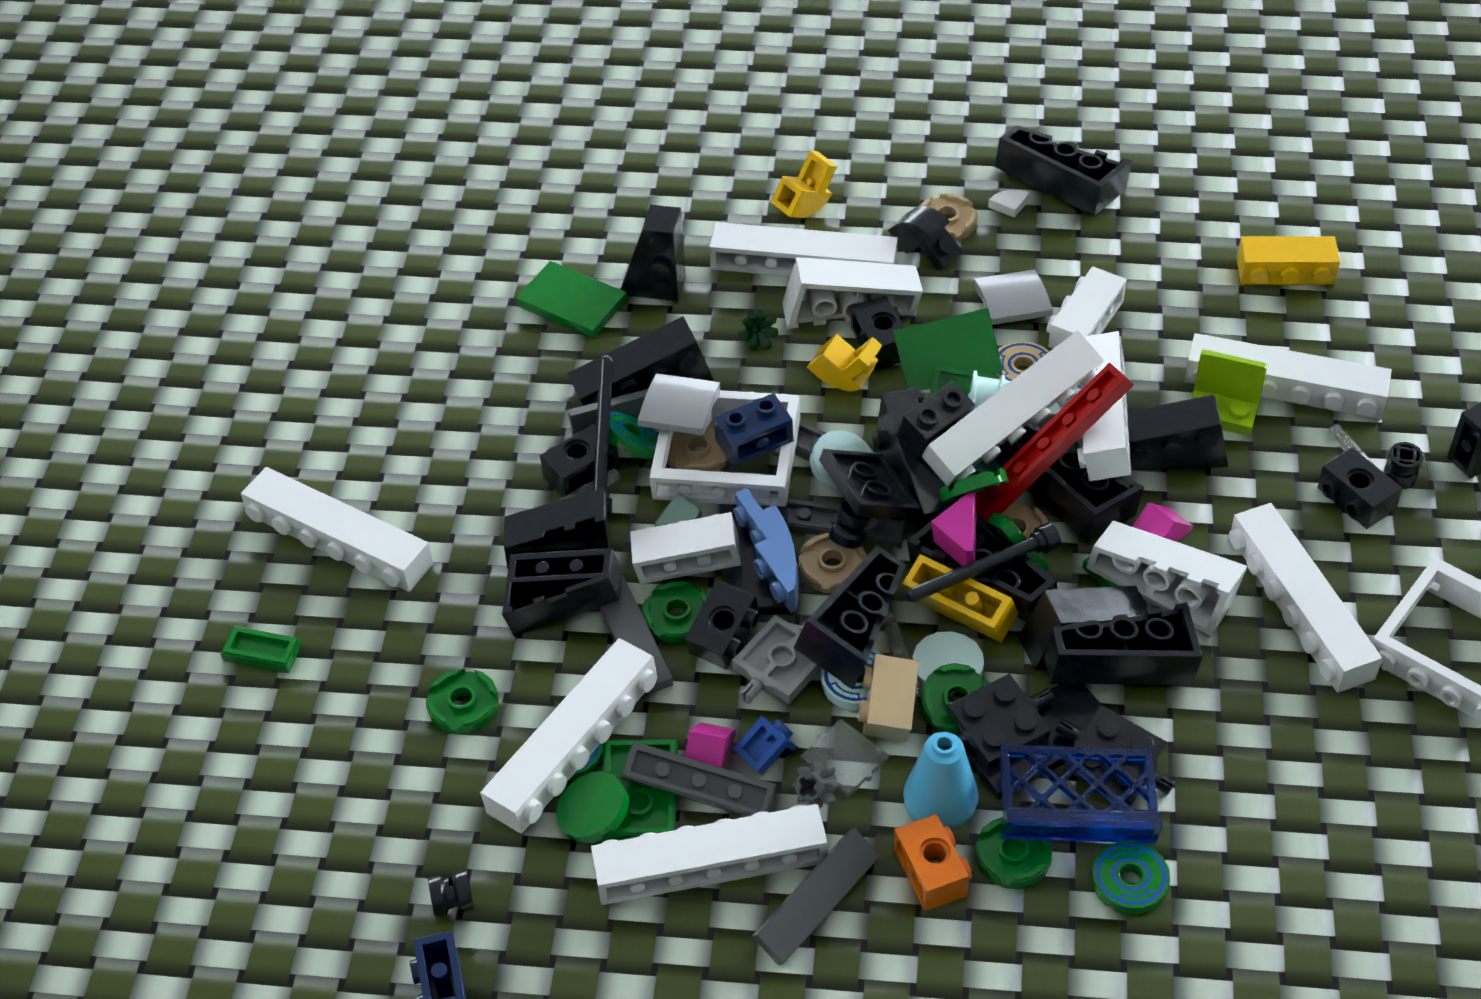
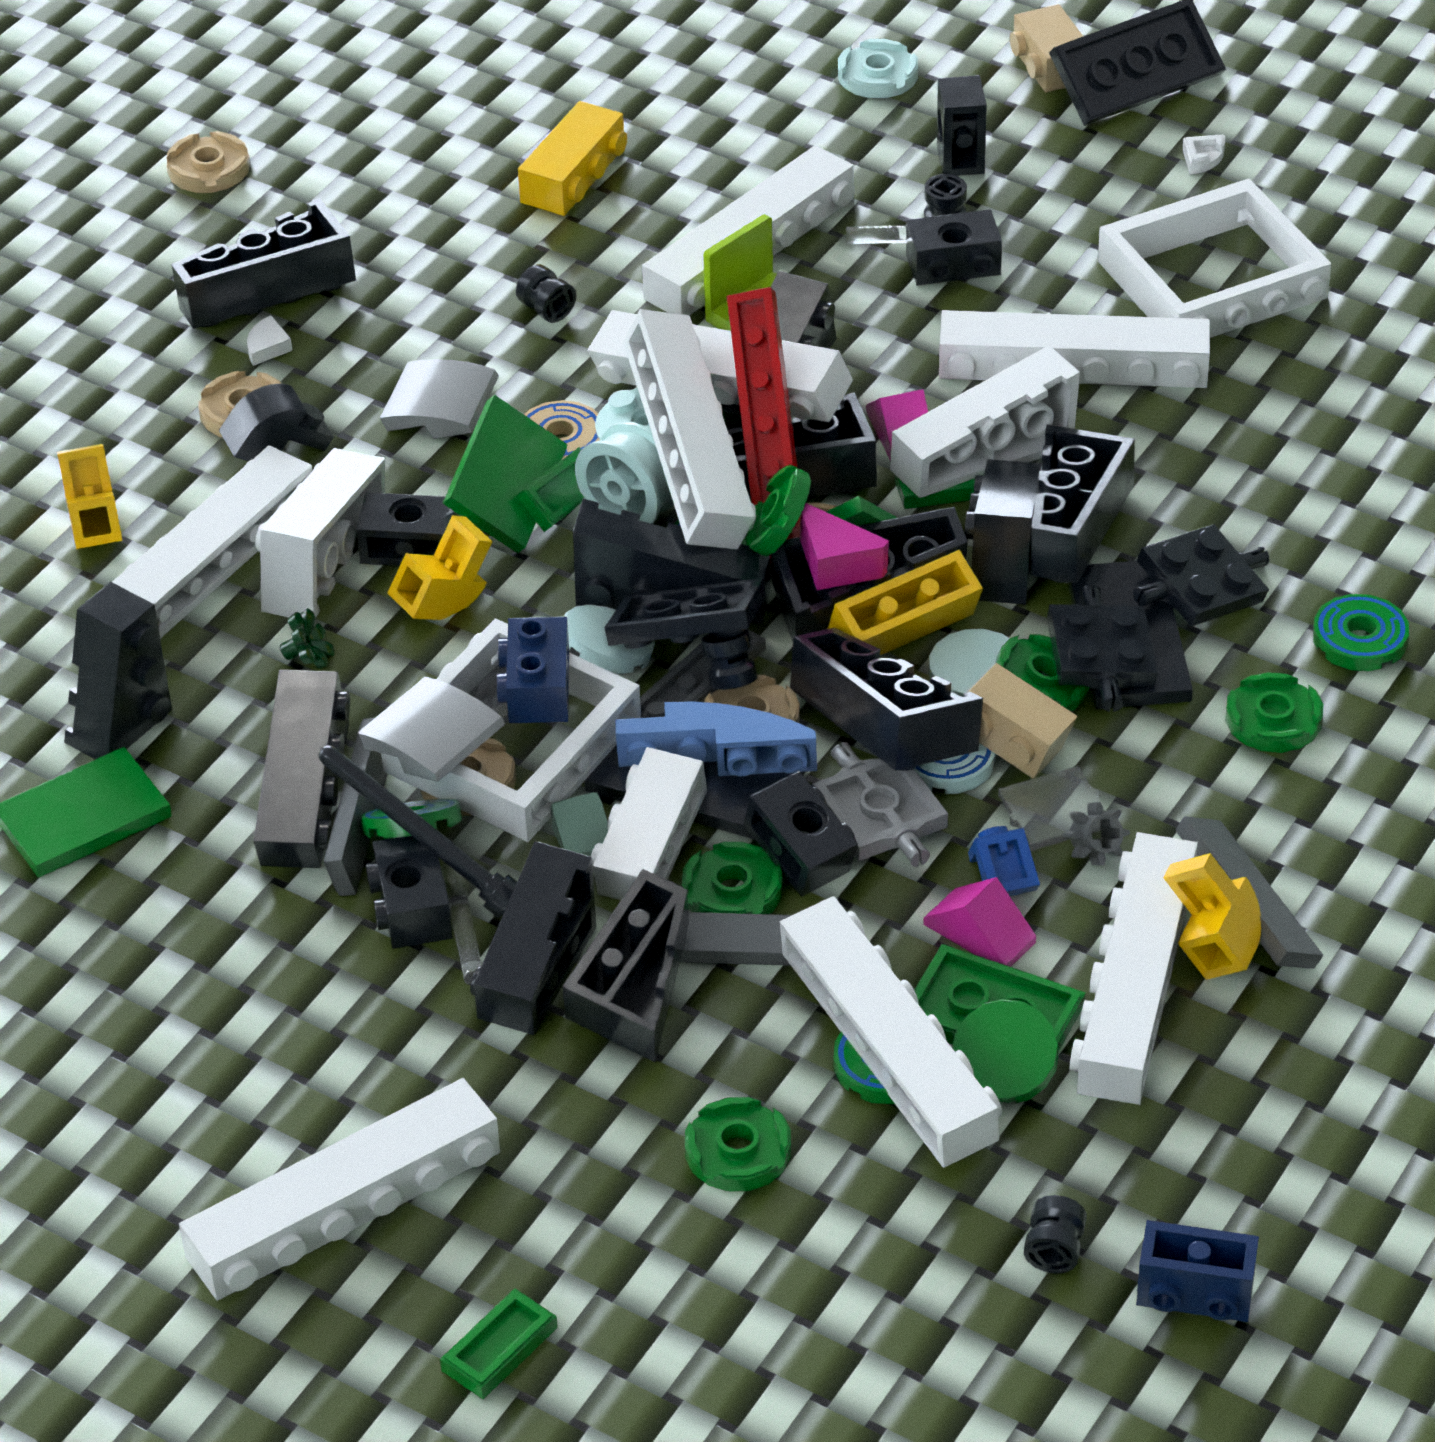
camera: 65 degrees left, 5 degrees down
dark grey tile [621,741,776,817] -> none
orange brick [893,814,972,911] -> none
black brick [896,381,976,460] -> none
medium azure cone [903,732,979,829] -> none
black piece [907,522,1061,602] -> none
clear blue fence [1000,745,1163,843] -> none
white brick [1046,266,1127,348] -> none
none -> tan tile [166,131,250,193]
none -> black wheel [516,264,577,323]
none -> yellow brick [1163,853,1261,980]

